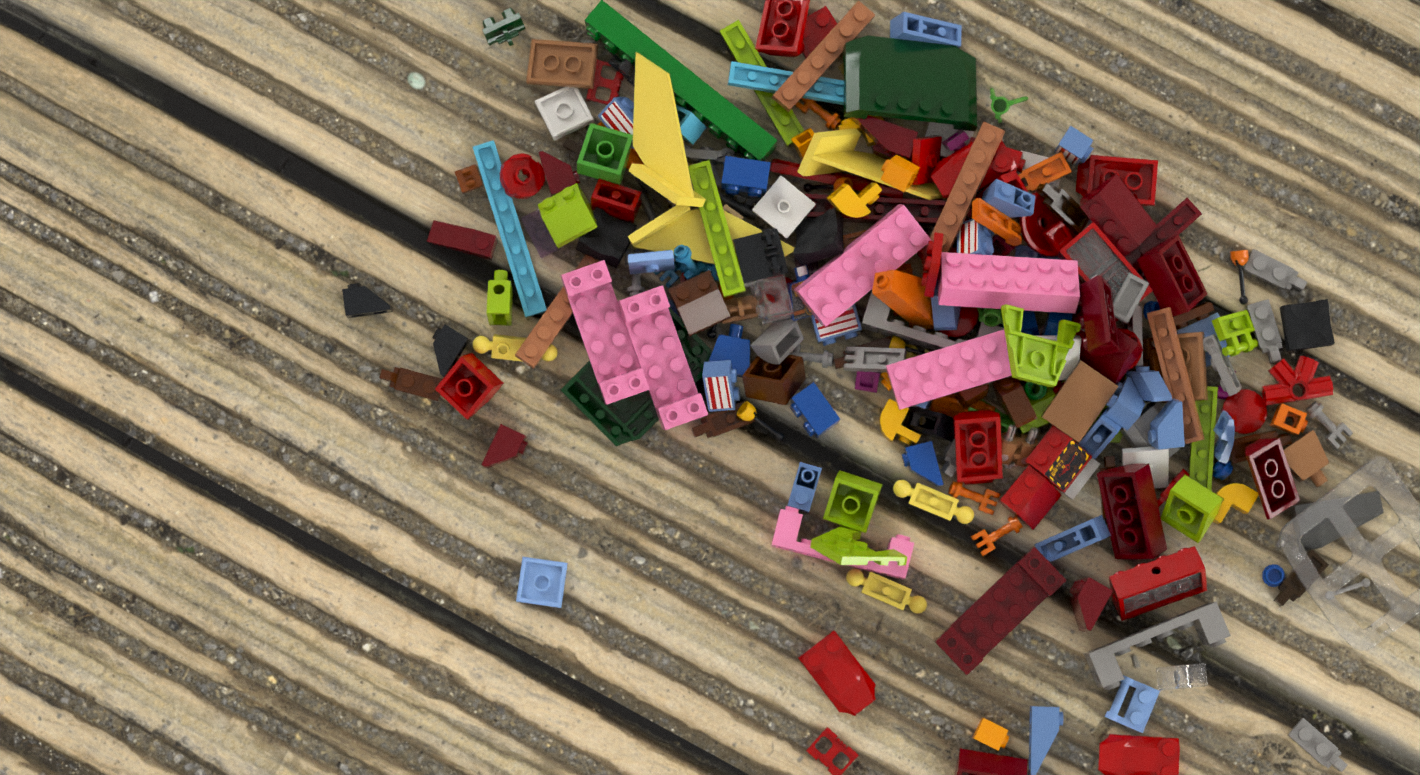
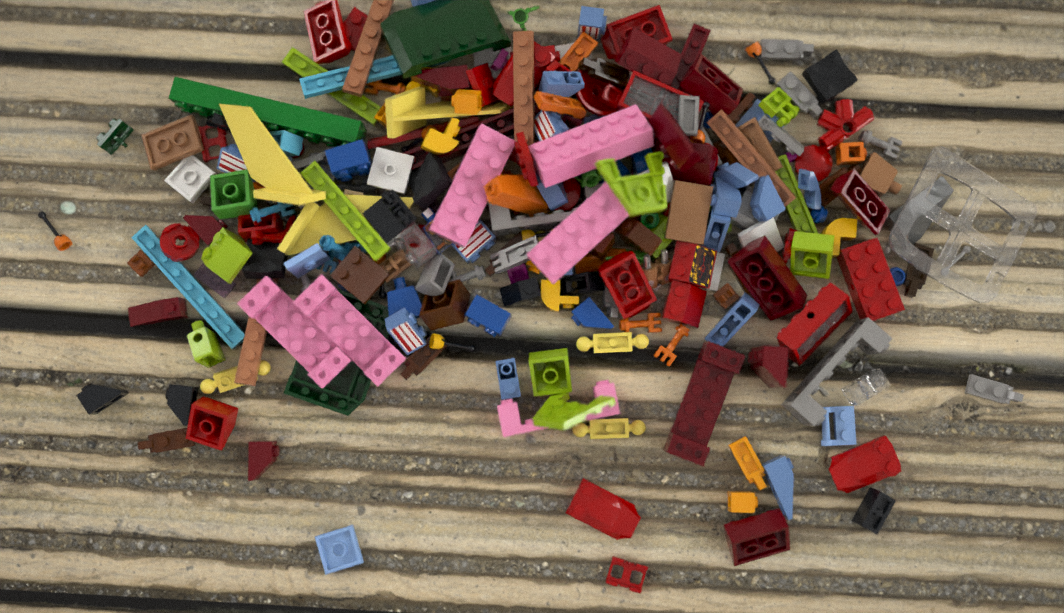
camera: 25 degrees left, 0 degrees up
none -> orange hinge [38,211,72,251]
none -> dark azure hinge [249,202,296,223]
none -> red piece [251,216,296,245]
none -> black slope [499,277,541,307]
none -> hinge [689,102,710,144]
none -> dark orange tile [712,283,740,310]
none -> light orange hinge [728,436,767,490]
none -> red brick [836,237,905,321]

